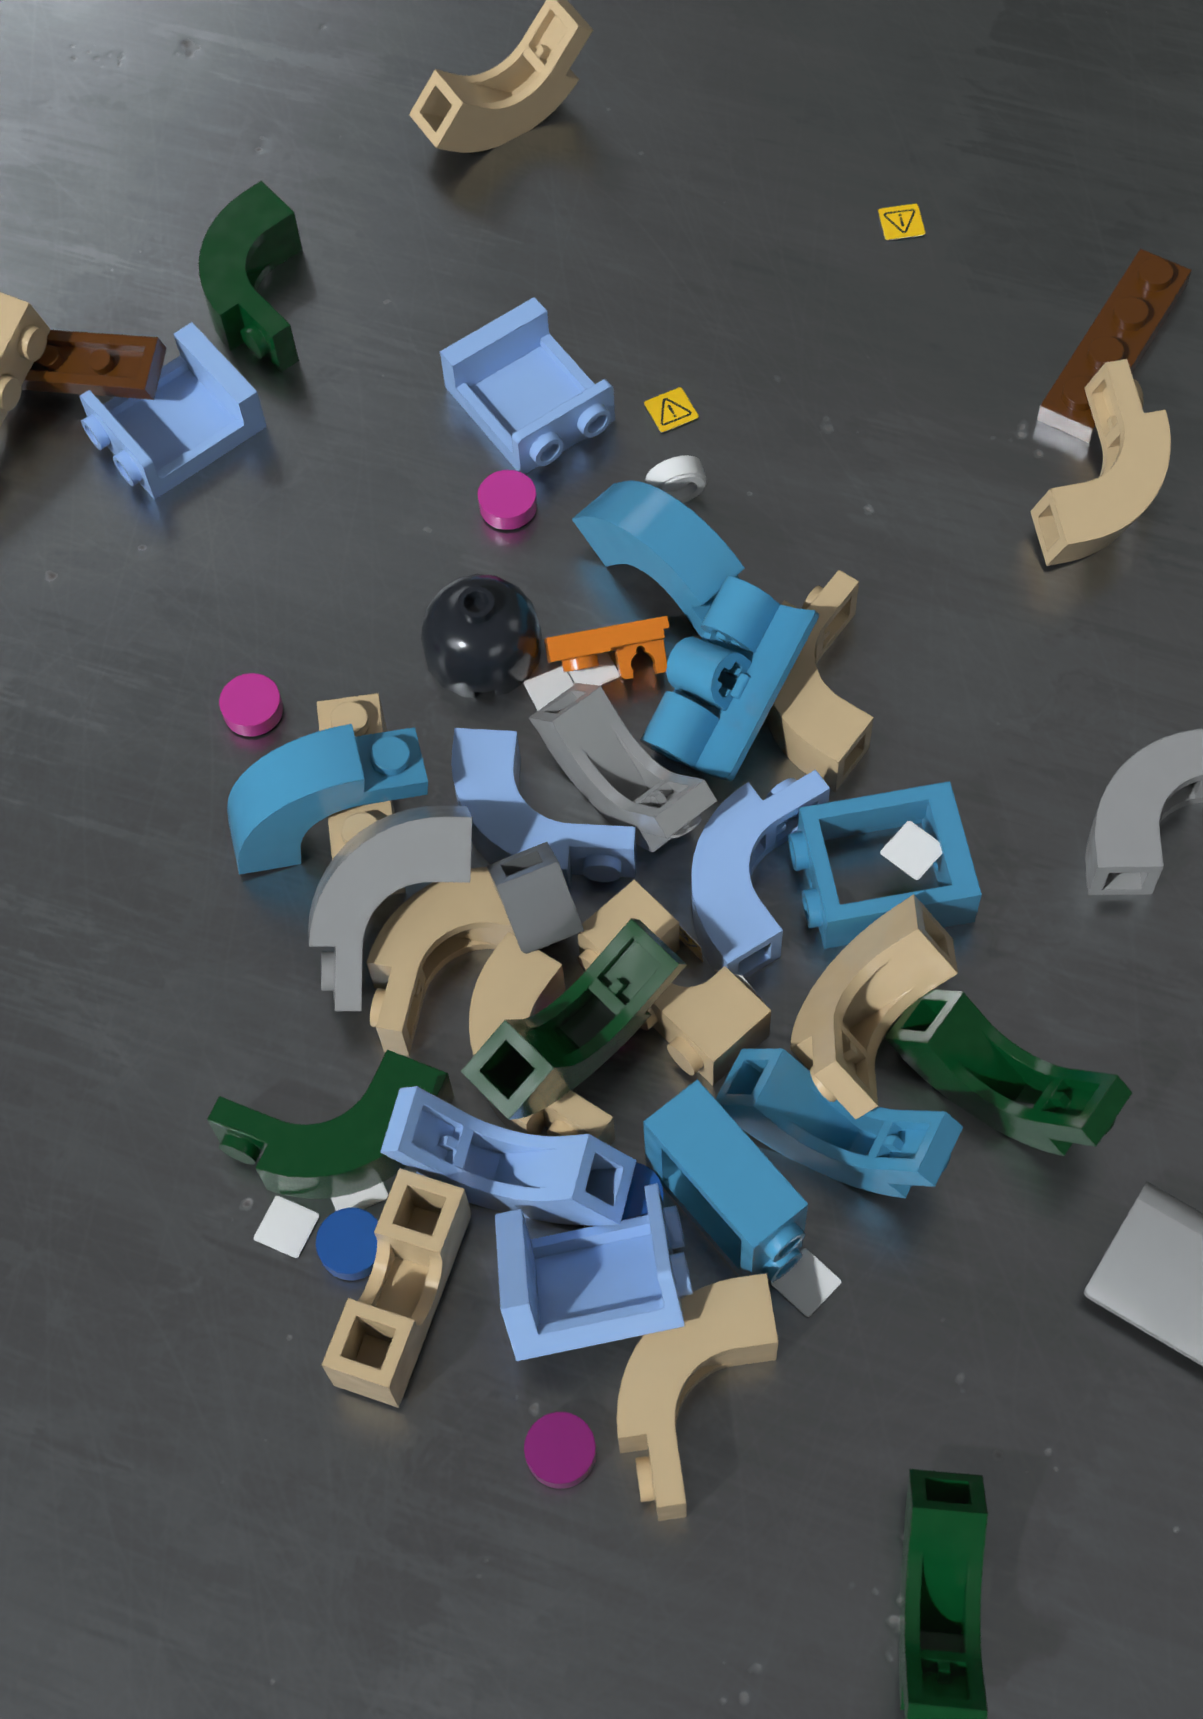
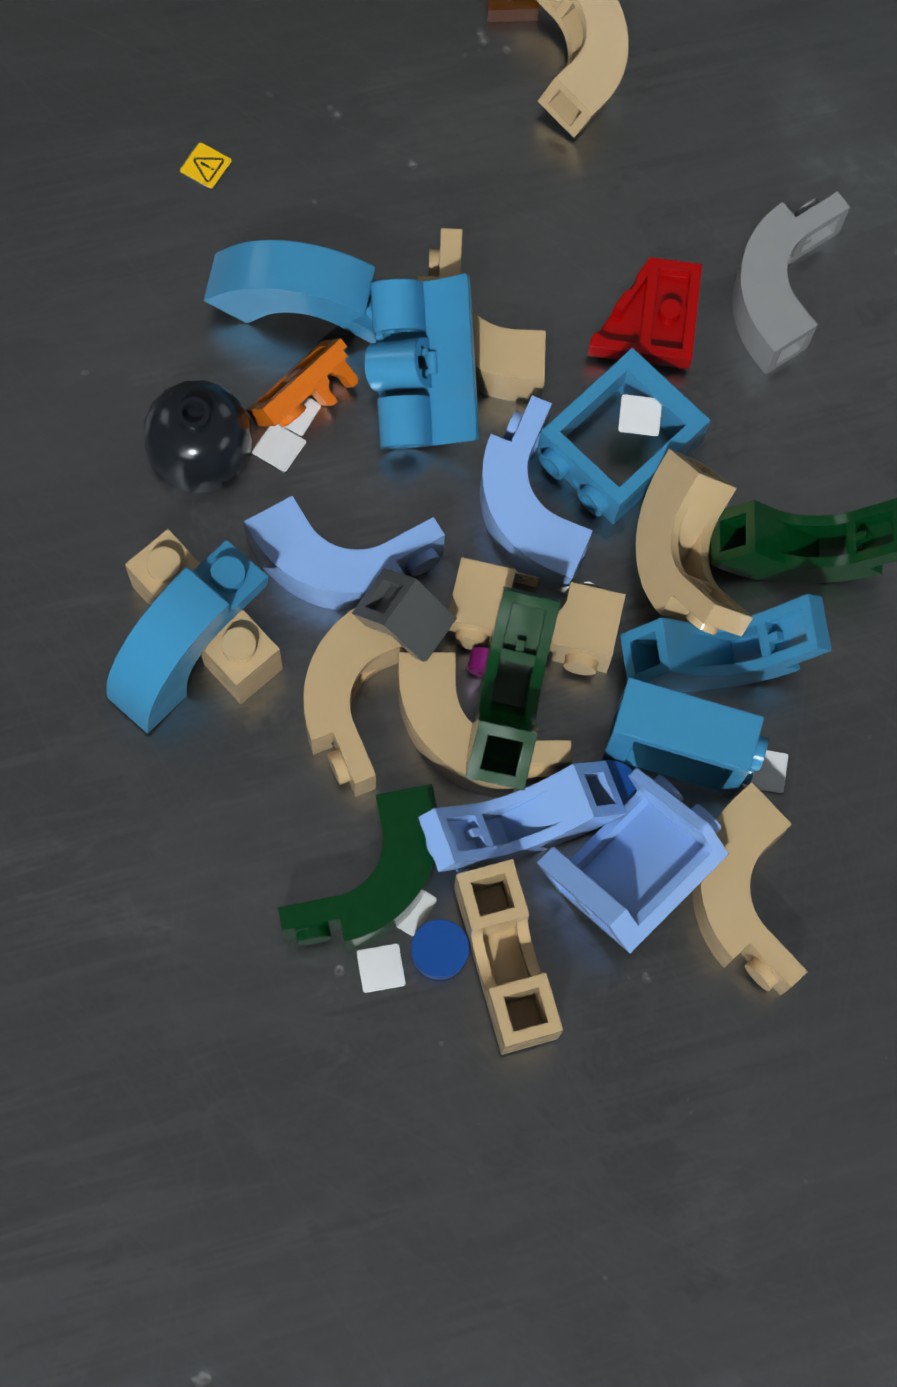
camera: 45 degrees left, 10 degrees up
dark pink tile [219,673,283,737] -> none
light grey arch [308,806,472,1011] -> none
light blue panel [440,297,615,474] -> none
dark pink tile [478,470,537,530] -> none
magenta tile [524,1412,596,1489] -> none
light grey arch [529,683,717,852] -> none
white tile [645,455,707,503] -> none
none -> red wing [587,257,702,369]

